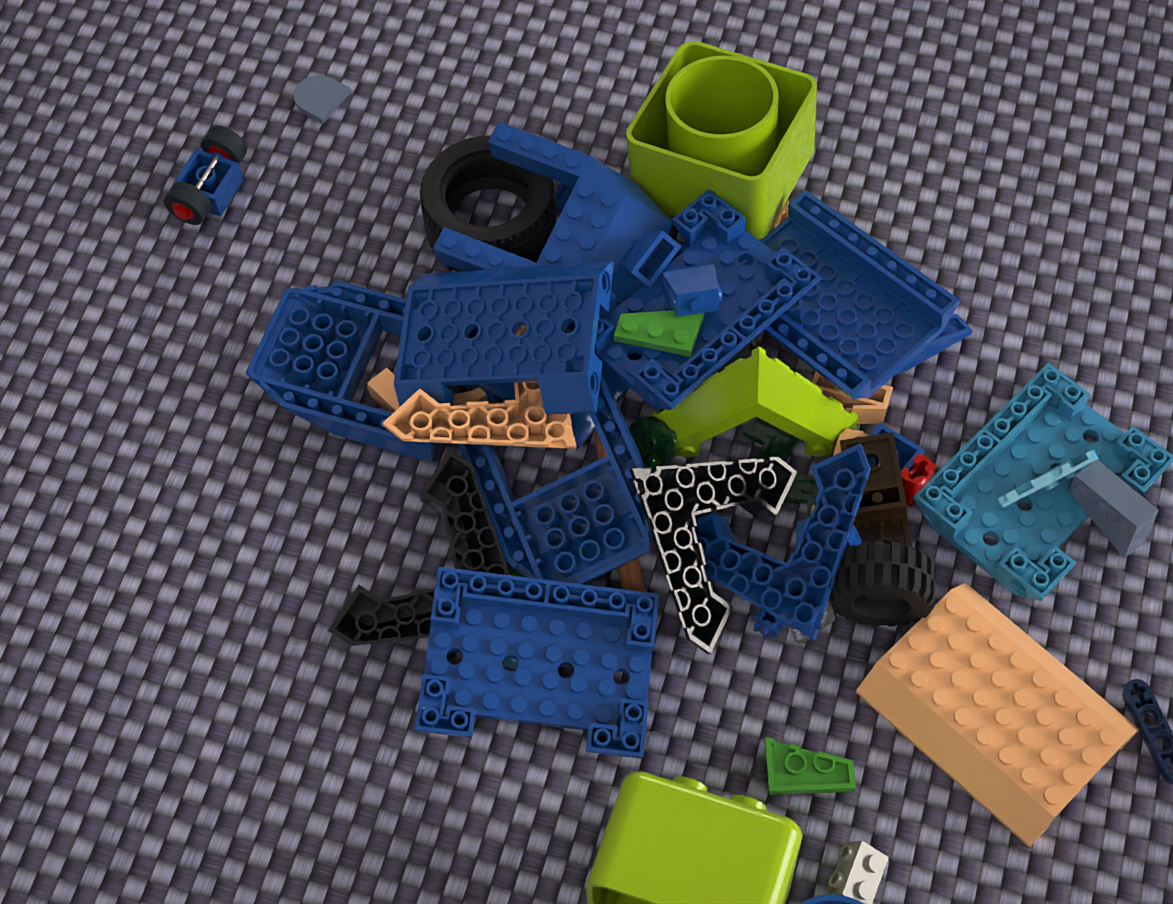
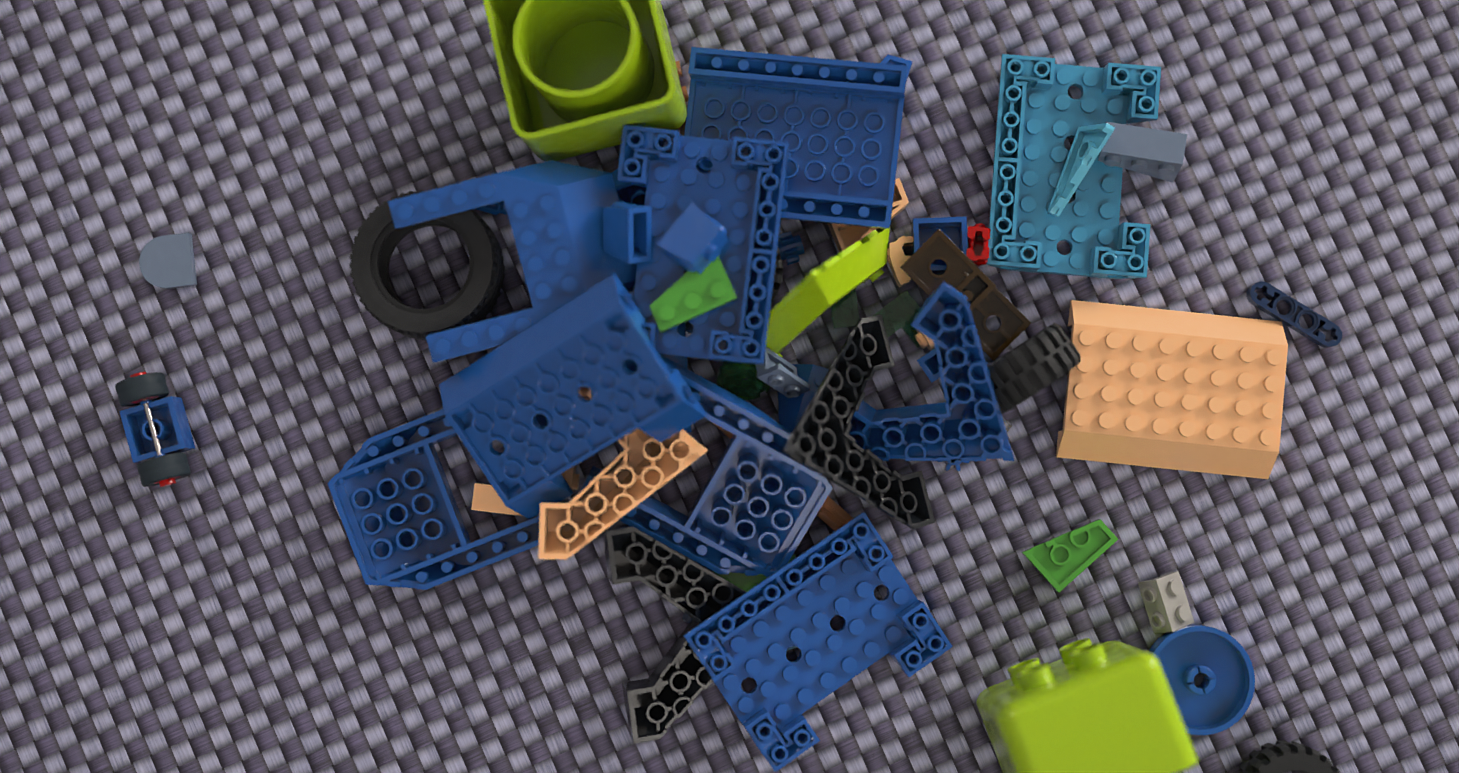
camera: 40 degrees left, 25 degrees up
none -> sand blue bracket [756,347,810,399]

